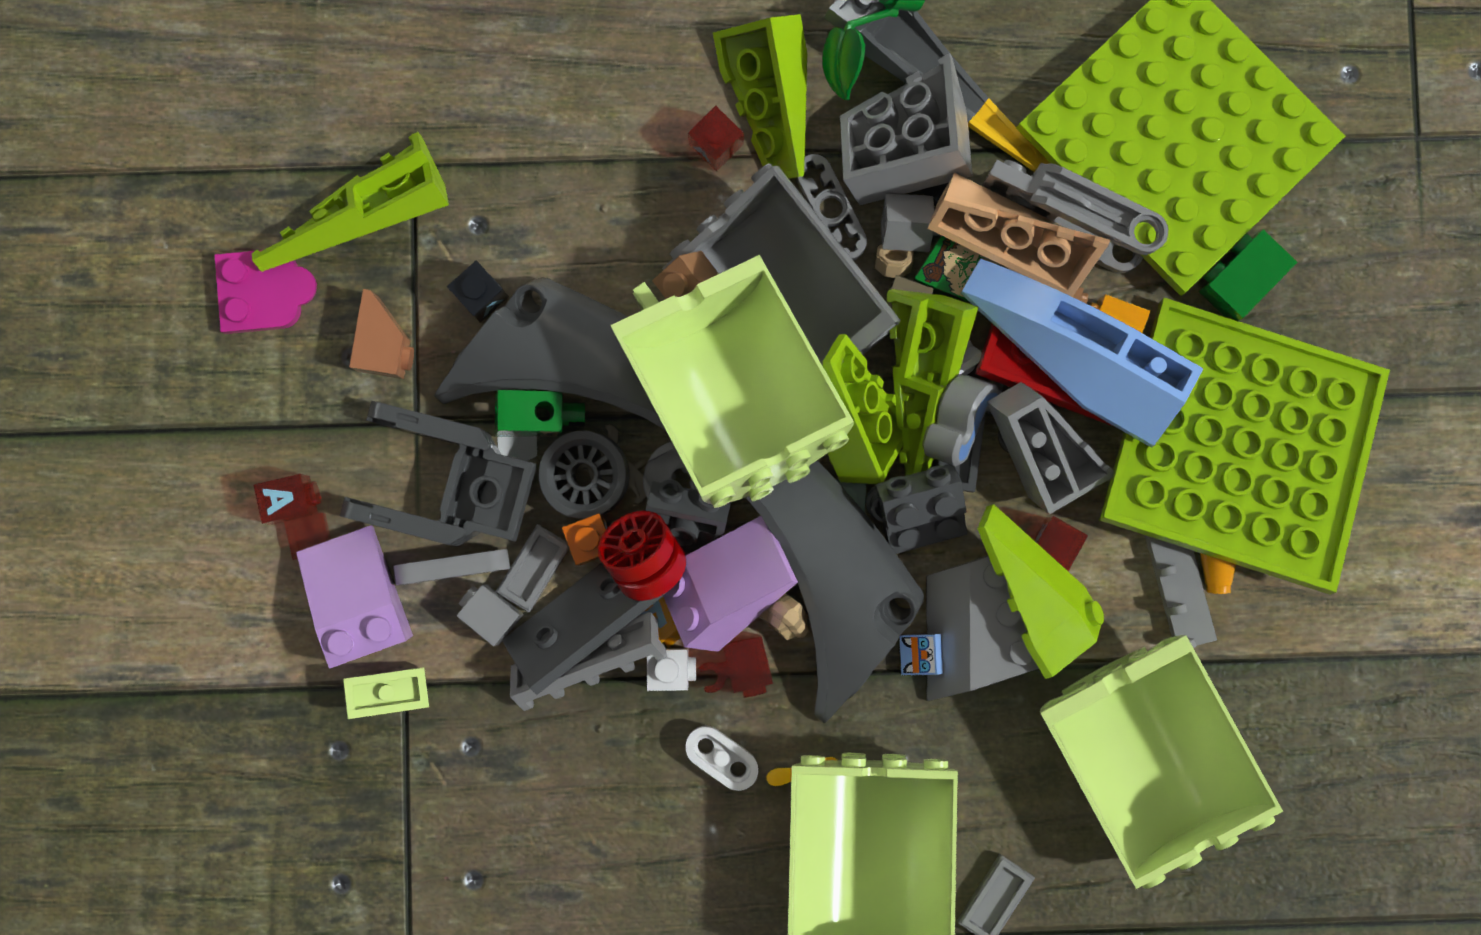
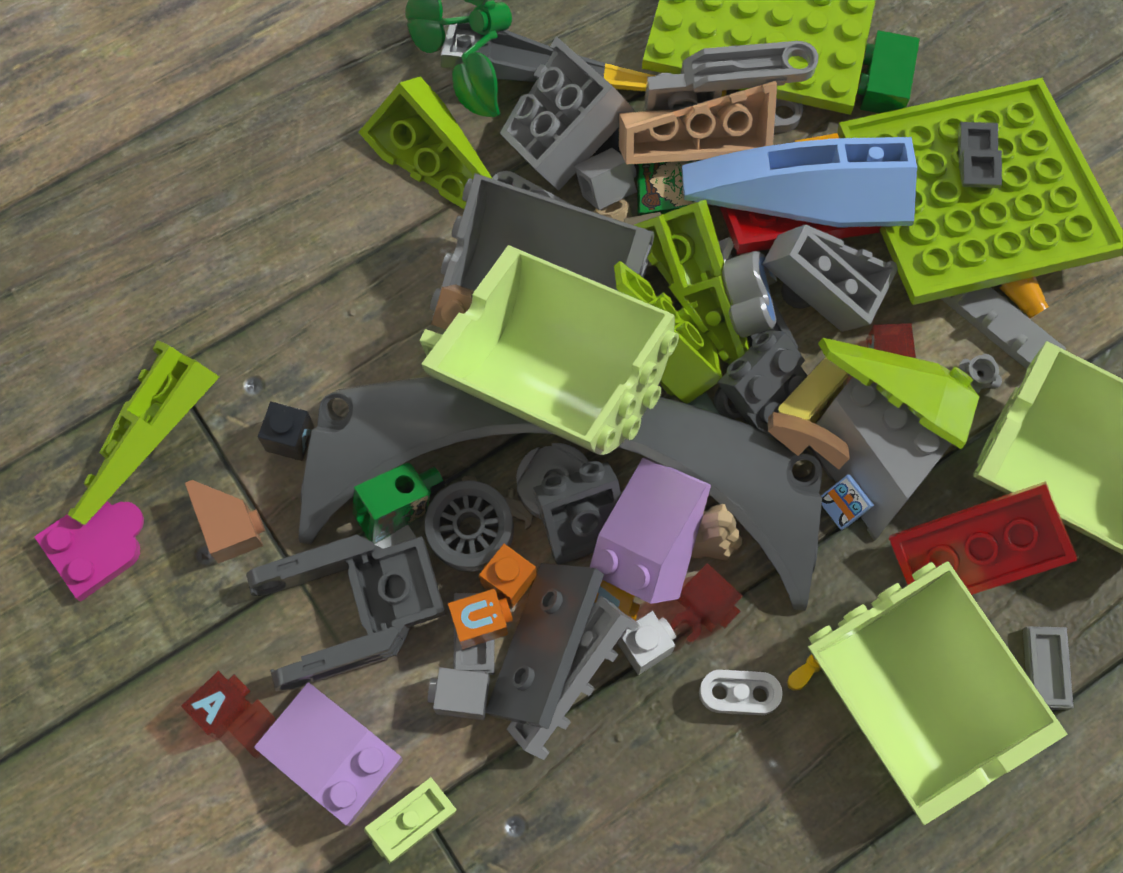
camera: 30 degrees left, 15 degrees down
light grey beam [393,549,510,586] -> none
red wheel [598,511,686,601] -> none
clear red brick [688,106,744,171] -> none
none -> orange brick [448,588,513,650]
none -> medium nougat slope [768,412,850,470]
none -> light yellow slope [778,358,848,423]
none -> red plate [889,481,1077,595]
none -> dark grey slope [958,122,1002,188]
none -> light grey plate [958,354,1002,394]

